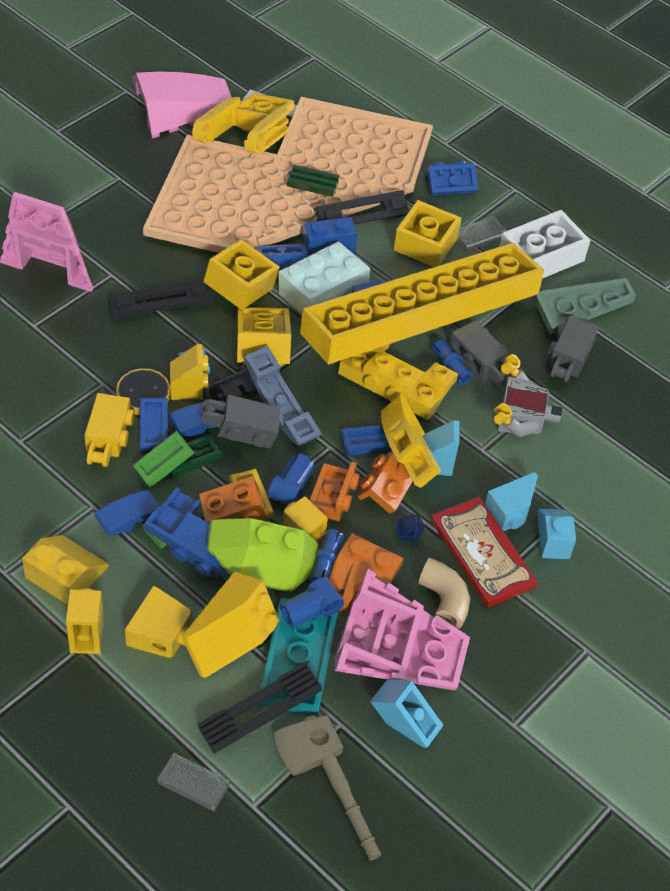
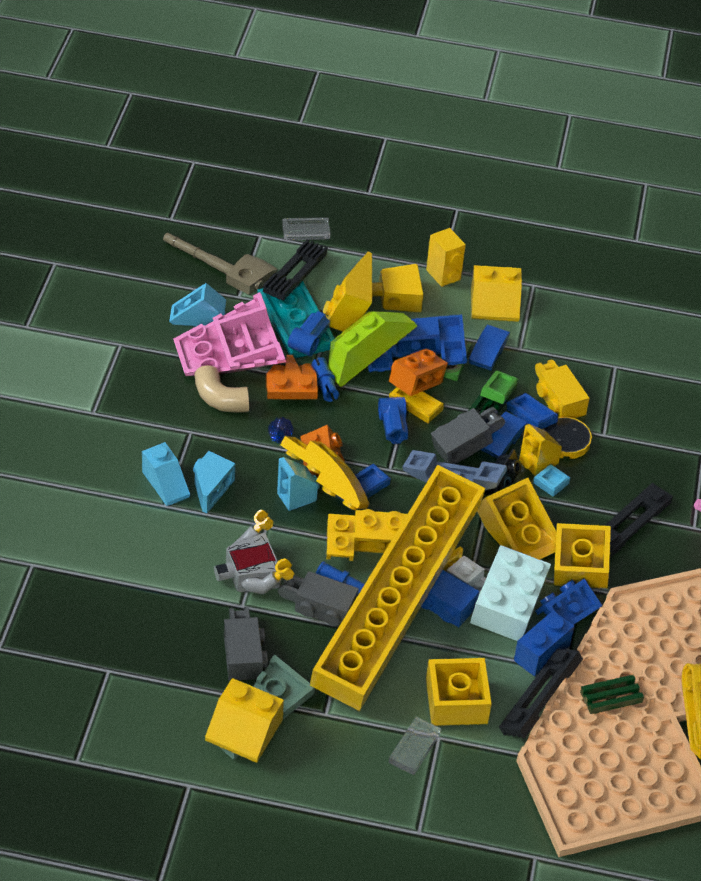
camera: 150 degrees right, 5 degrees down
yellow brick [282,497,328,541] -> none
orange bracket [310,462,360,521] -> none
blue bracket [425,161,478,196] -> none
tile [430,497,538,608] -> none
white brick [499,210,590,278] -> none
none -> yellow slope [205,678,284,763]

